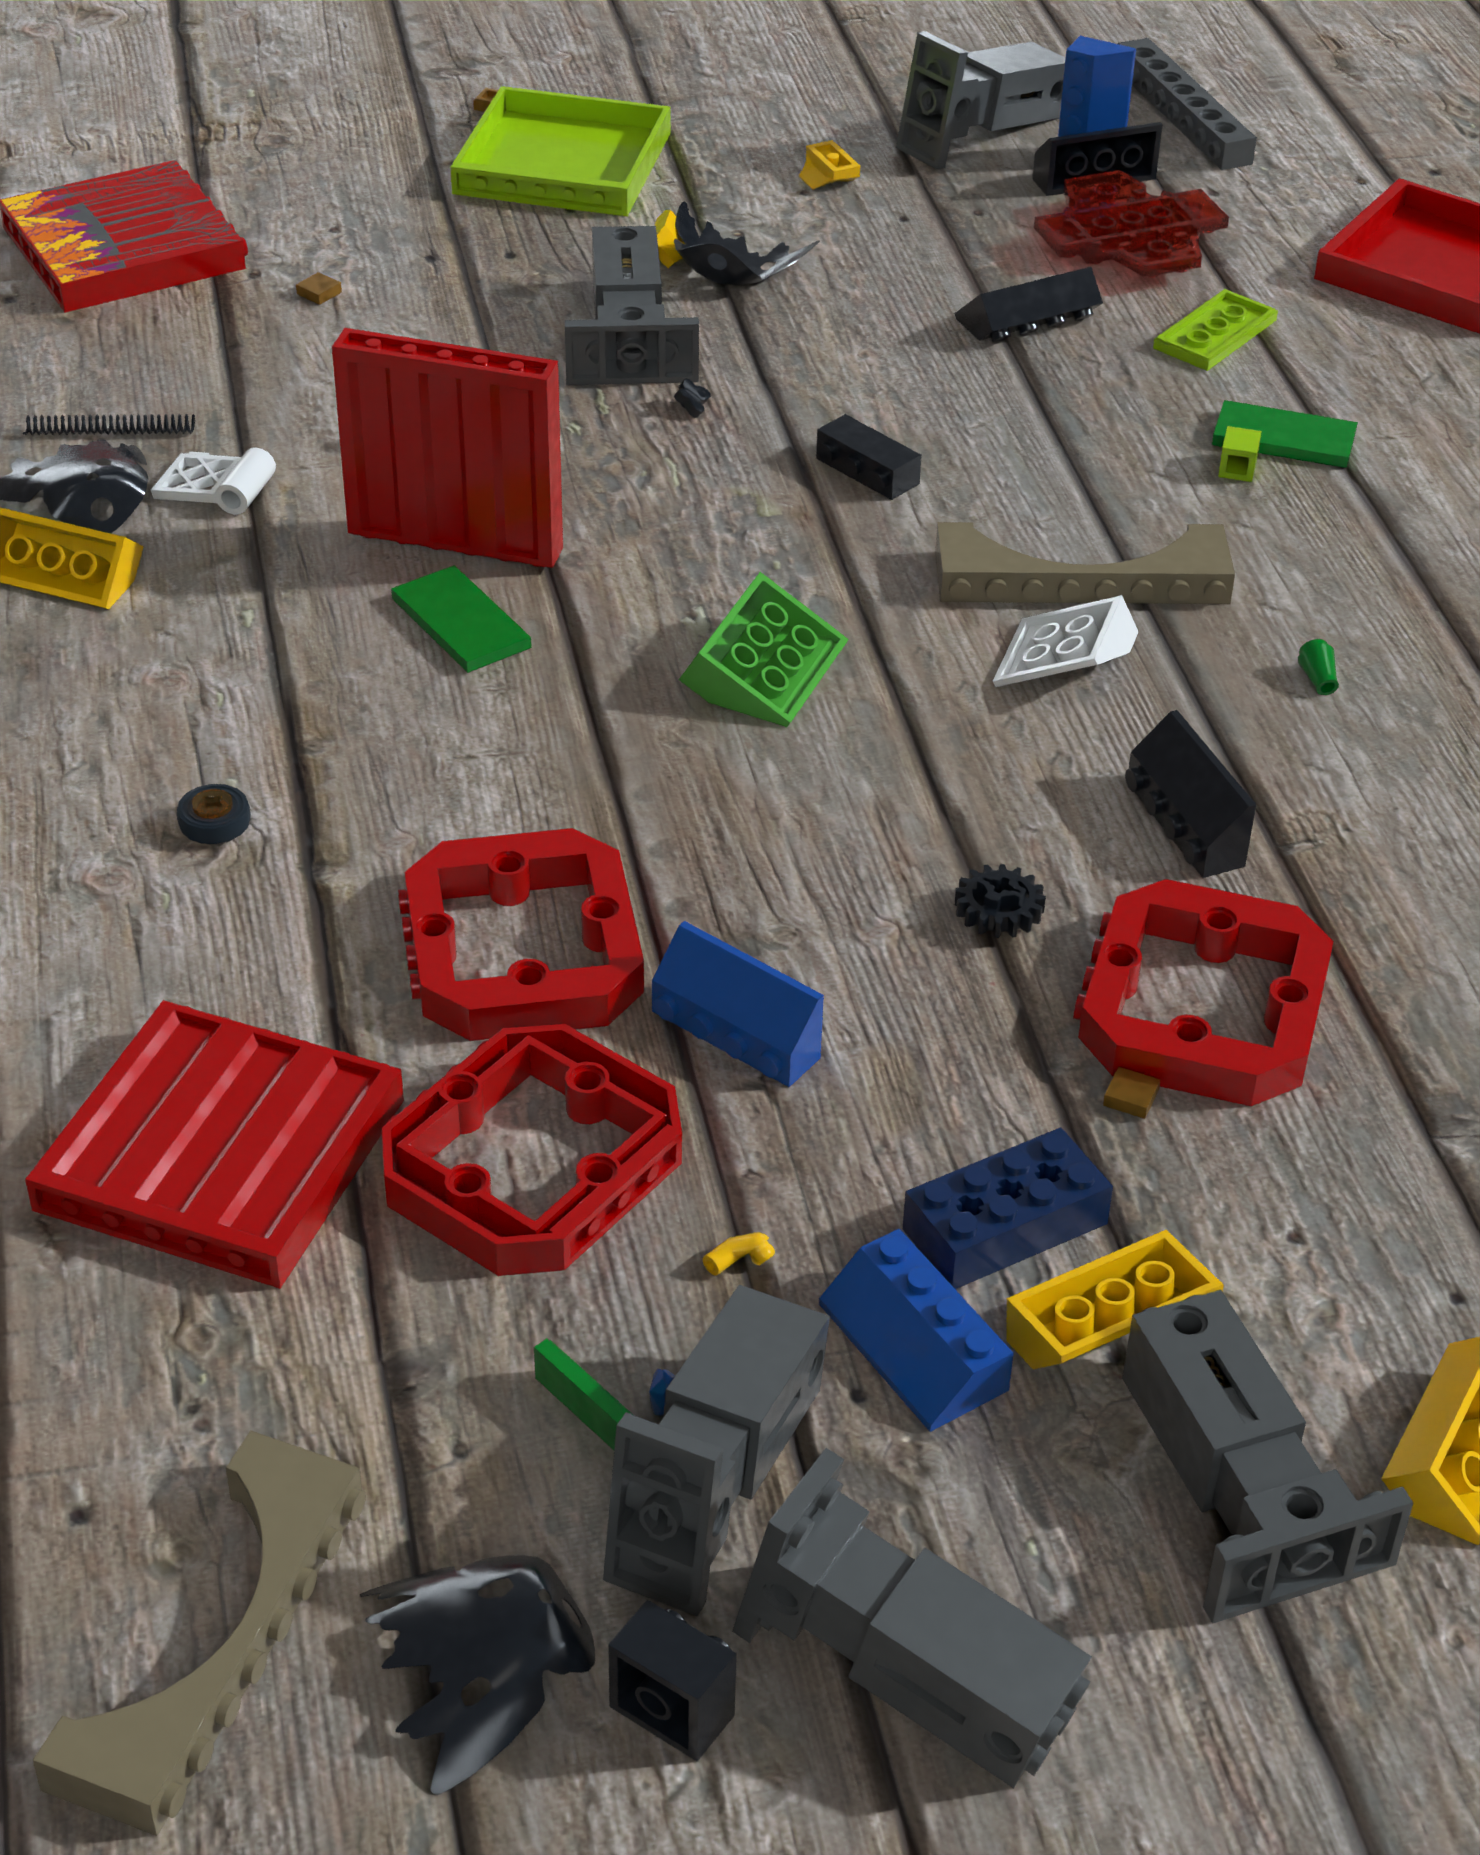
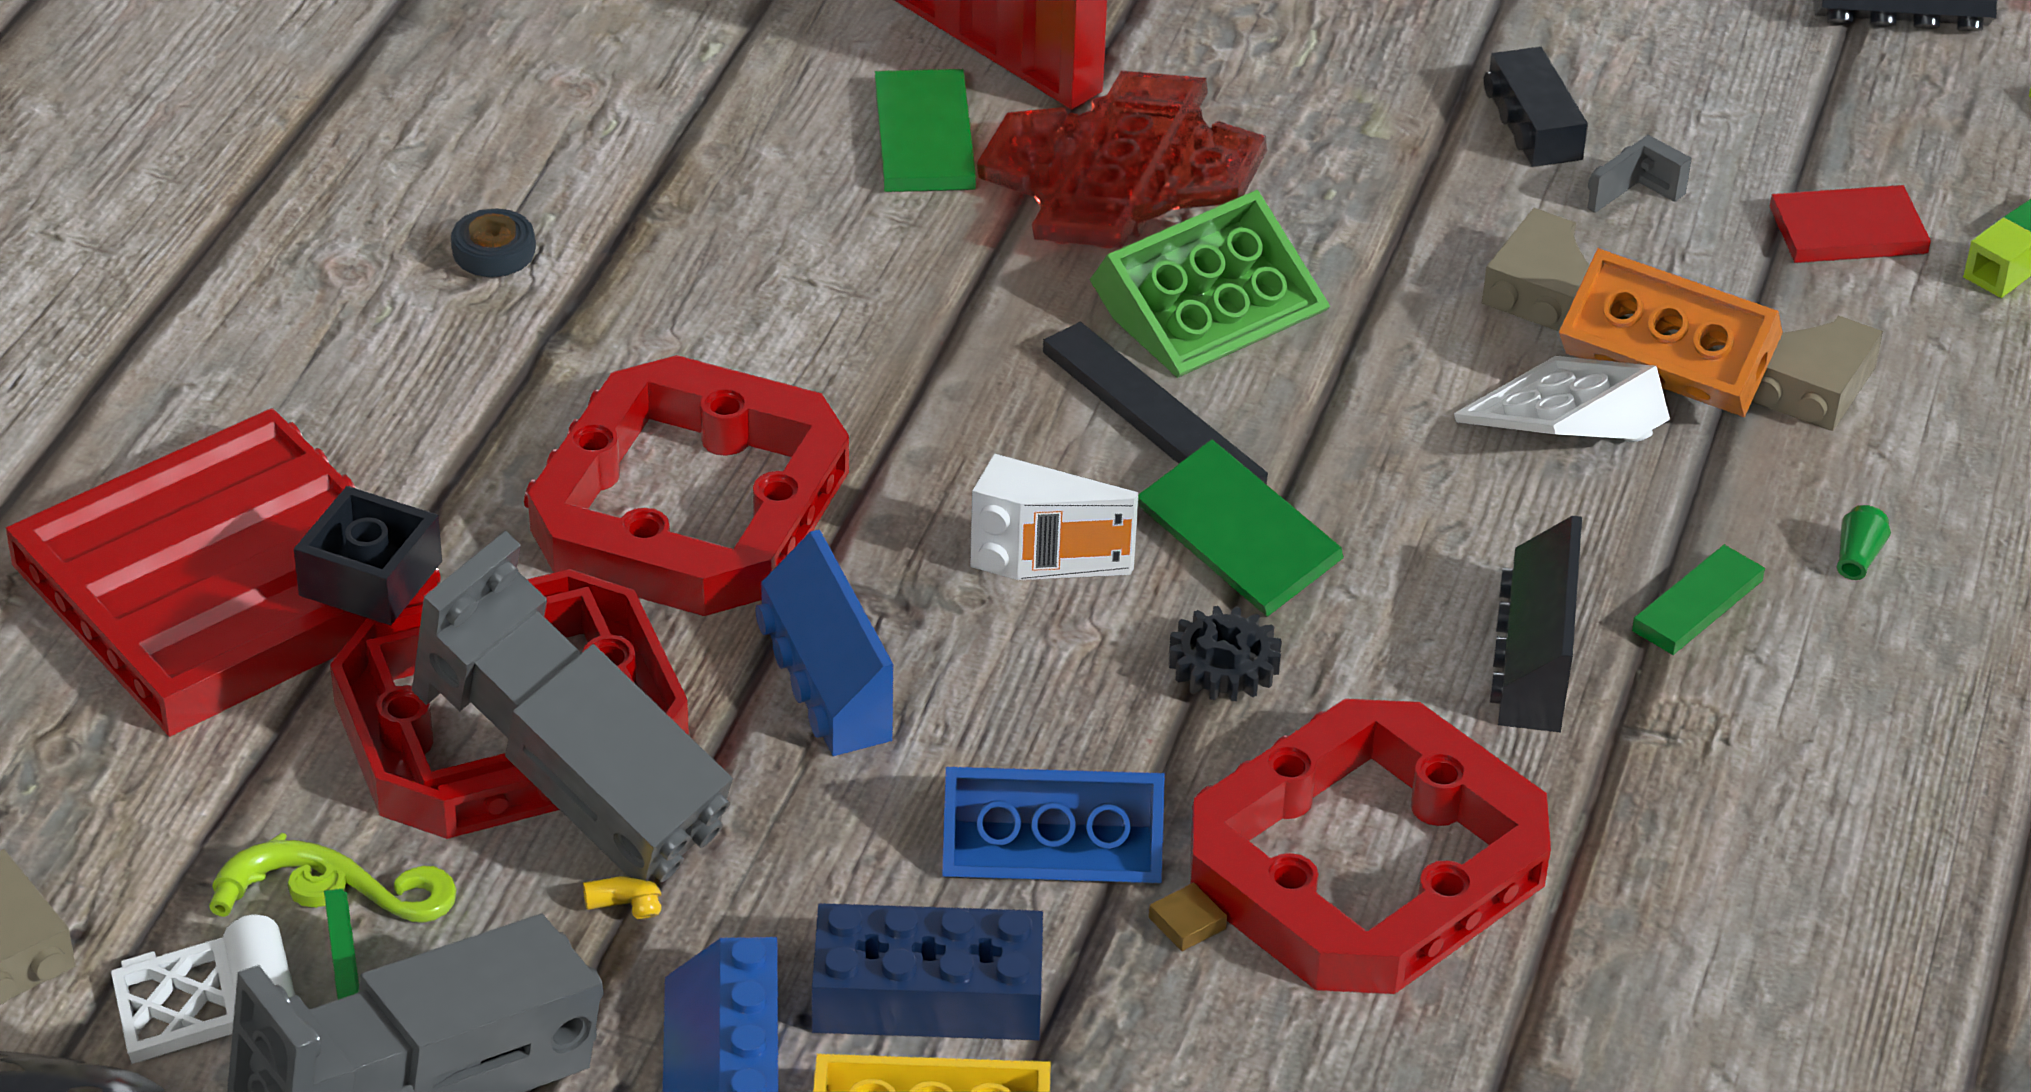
camera: 30 degrees right, 0 degrees up
none -> white piece [111,915,295,1064]
none -> lime plant [209,833,456,923]
none -> black brick [294,486,442,626]
none -> dark grey brick [412,530,733,882]
none -> blue slope [942,767,1165,883]
none -> white slope [970,454,1139,580]
none -> clear red plate [976,70,1267,248]
none -> black tile [1043,321,1268,484]
none -> green tile [1138,439,1344,617]
none -> orange brick [1559,248,1783,418]
none -> dark grey bracket [1588,135,1692,212]
none -> green tile [1632,544,1765,655]
none -> red tile [1769,185,1931,263]

